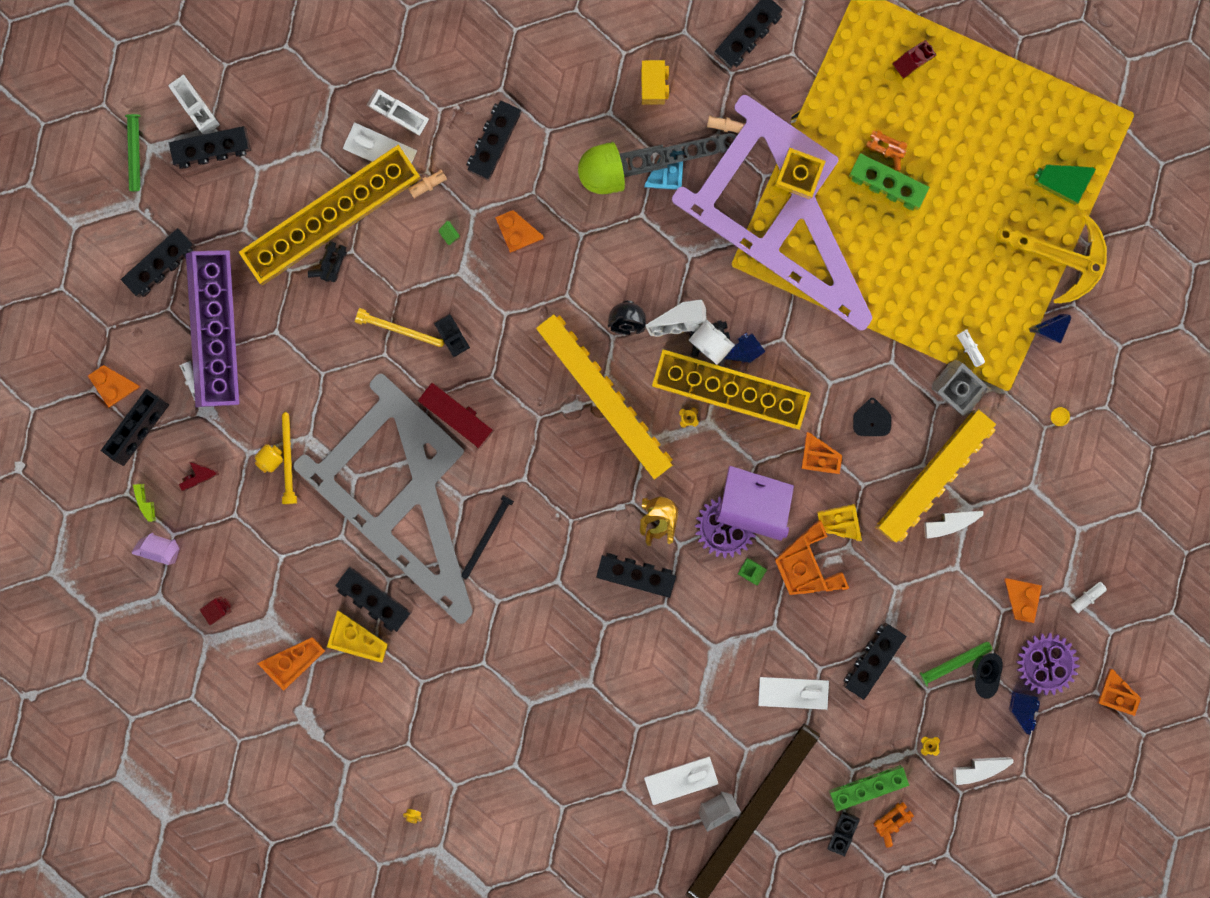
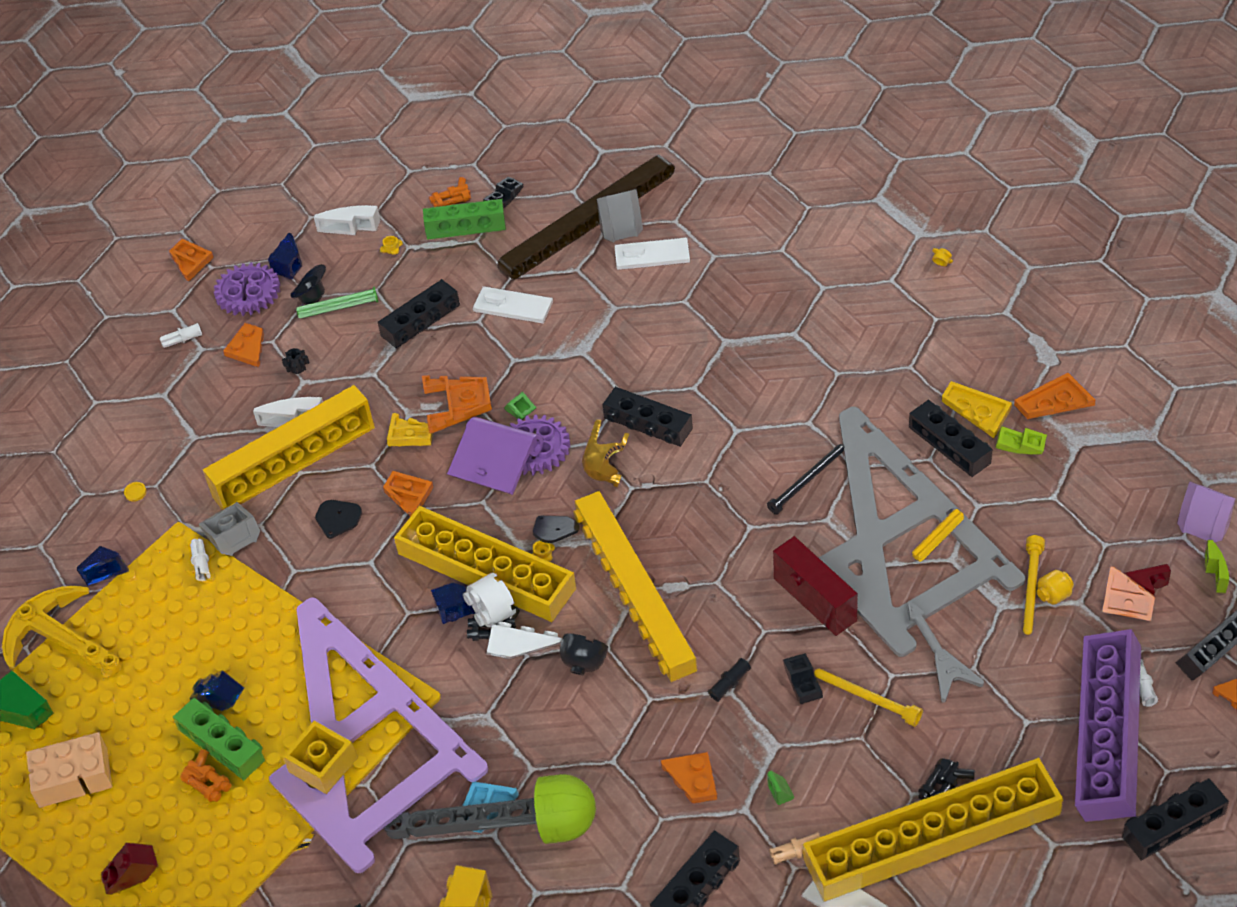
camera: 160 degrees left, 40 degrees down
dark red slope [200,596,232,626] -> none
light nougat pin [707,115,746,134] -> none
none -> light nougat piece [26,732,112,808]
none -> clear blue slope [189,671,244,711]
none -> black gear [282,348,310,374]
none -> black piece [533,515,580,543]
none -> black pin [708,658,751,702]
none -> light grey piece [908,601,984,703]
none -> yellow axle [912,509,964,562]
none -> lime slope [995,426,1047,454]
none -> wing [1102,566,1155,621]

